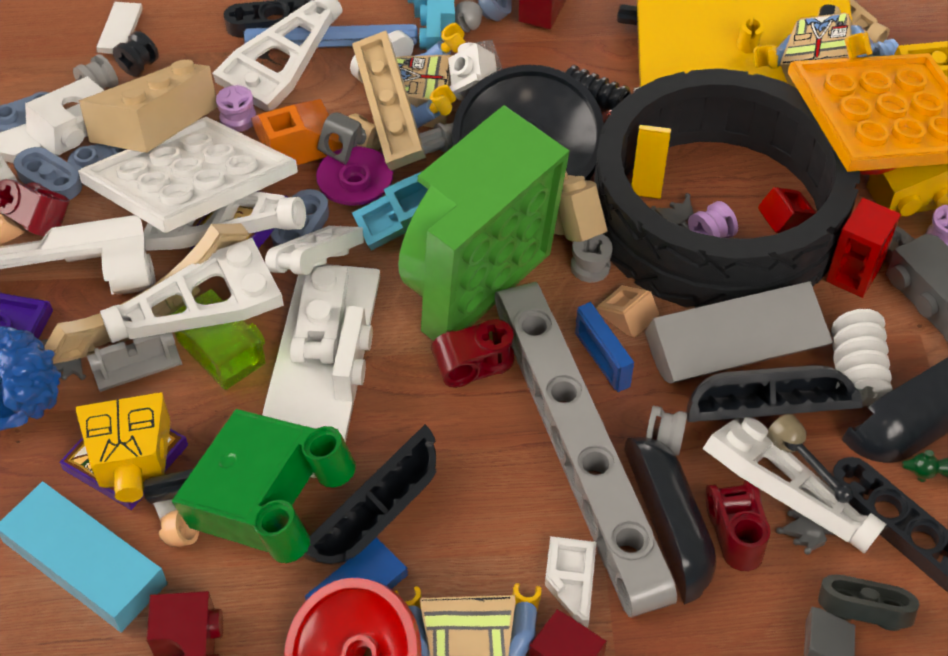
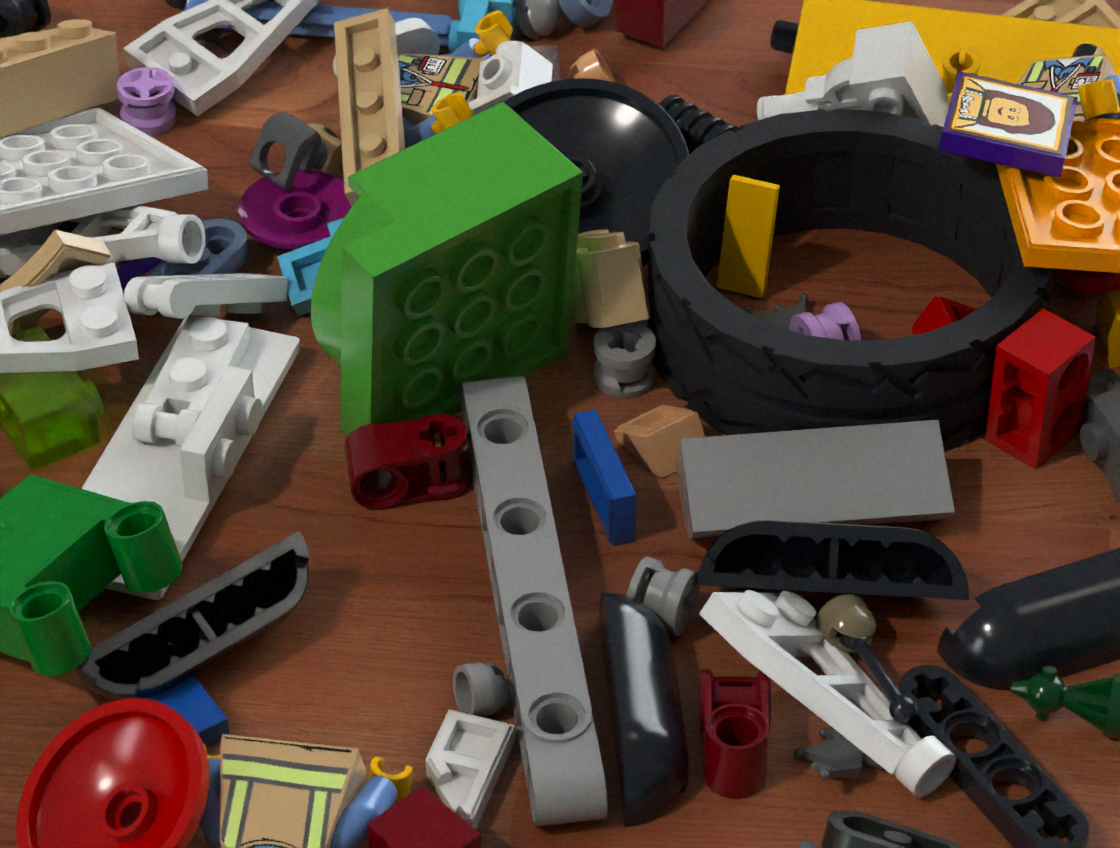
camera: 10 degrees right, 10 degrees down
orange slope [251,99,343,165] -> none
white piece [831,309,893,406] -> none
none -> light grey hinge [453,662,510,717]
none -> light nougat hinge [569,48,616,83]
none -> white brick [757,21,949,127]
none -> tile [938,71,1078,177]

